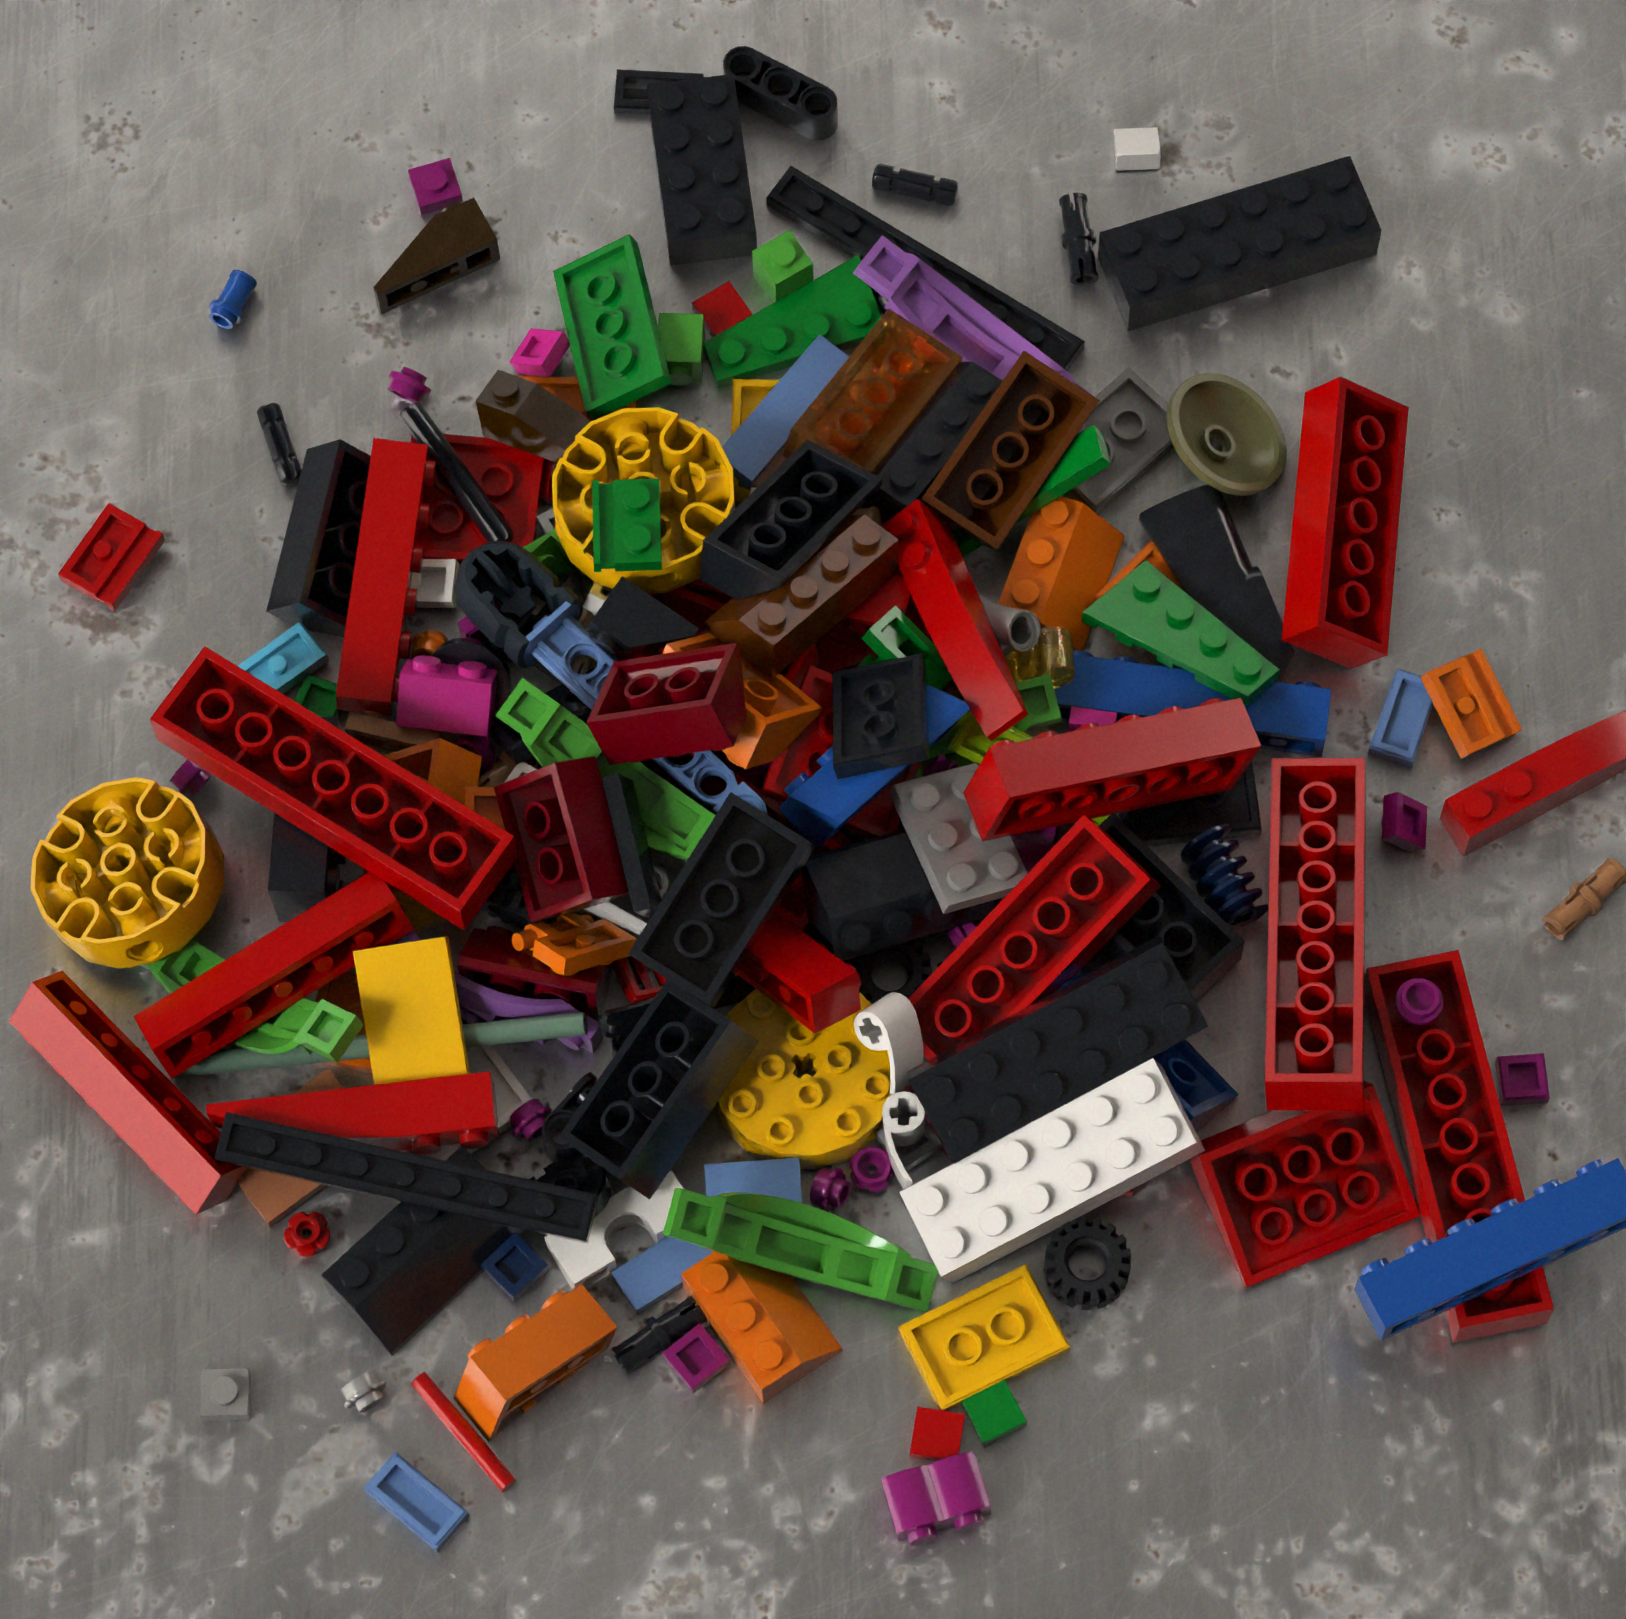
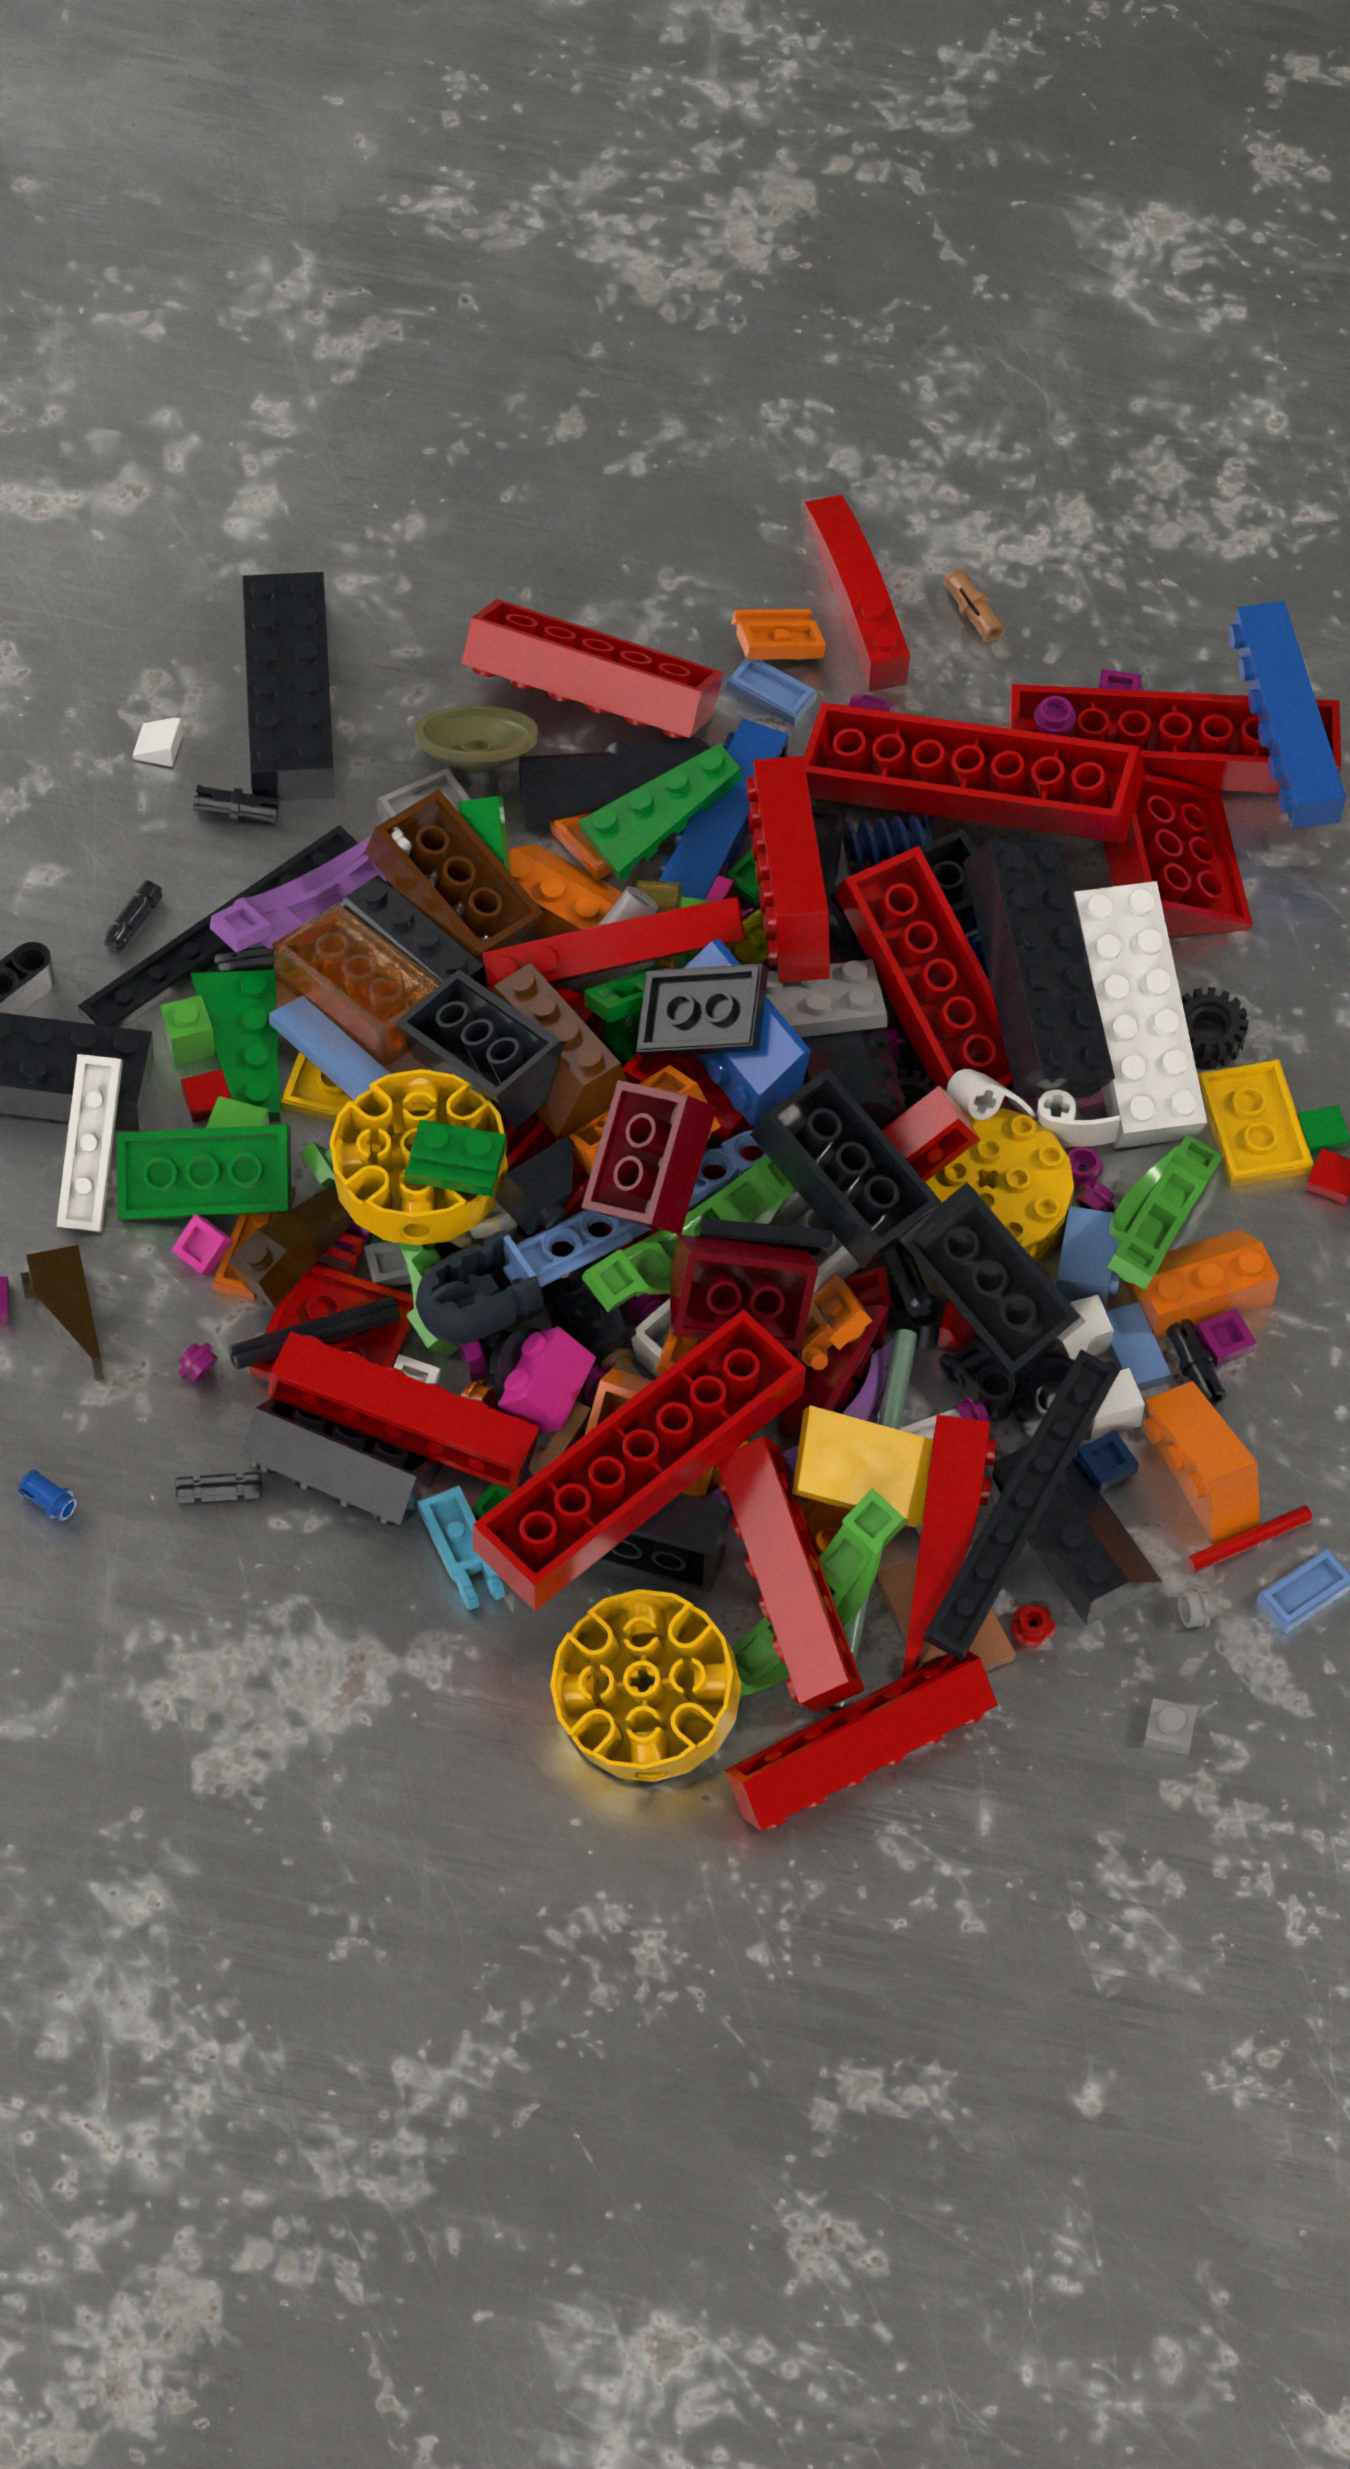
camera: 80 degrees left, 10 degrees down
red plate [58,503,165,612] -> none
magenta plate [170,759,212,796] -> none
none -> white plate [56,1054,123,1233]

